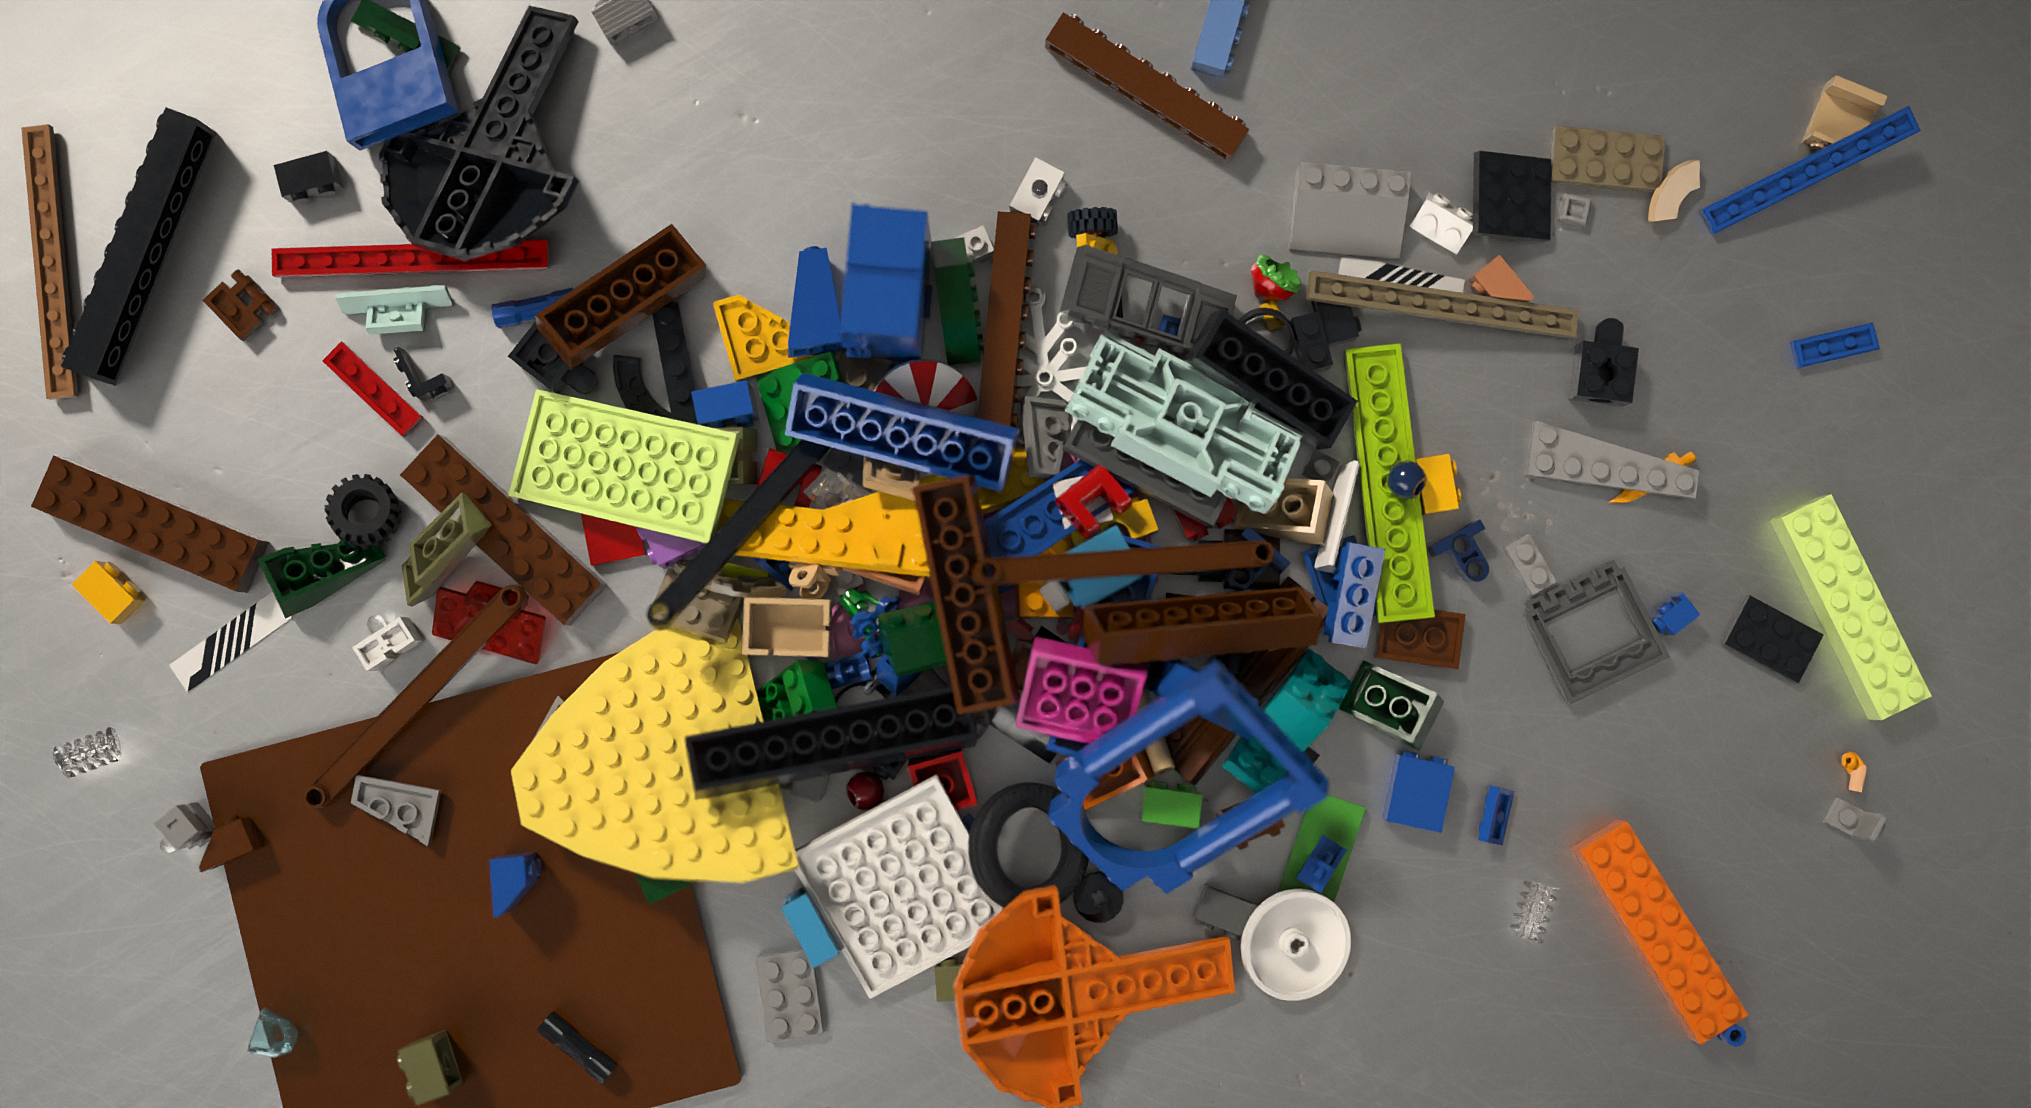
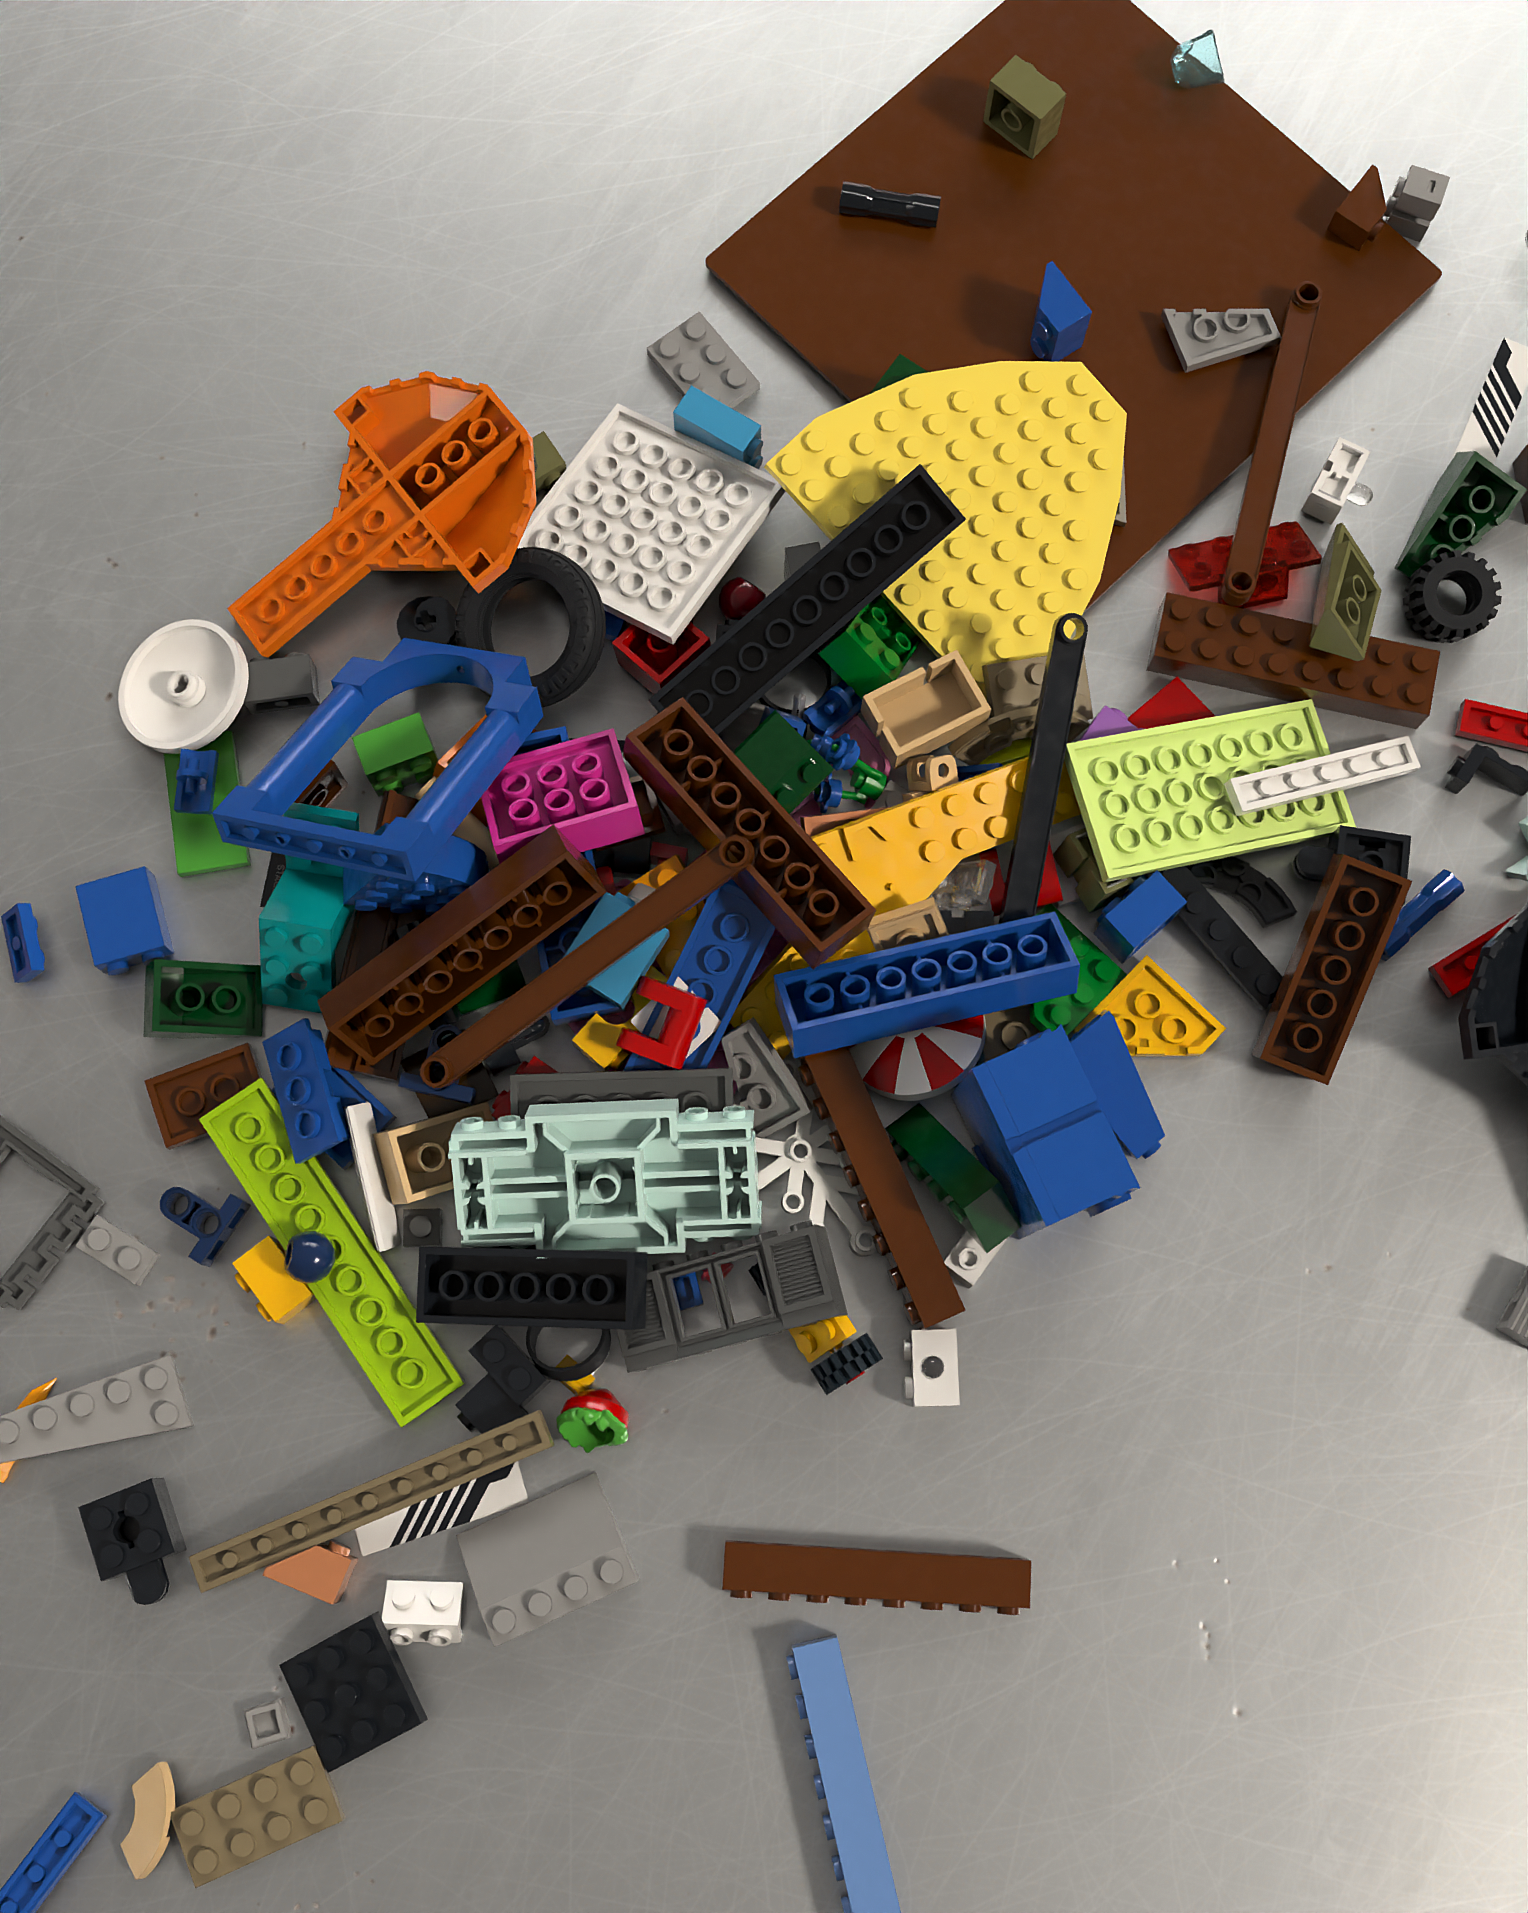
camera: 150 degrees right, 10 degrees down
none -> white plate [1224,736,1421,817]

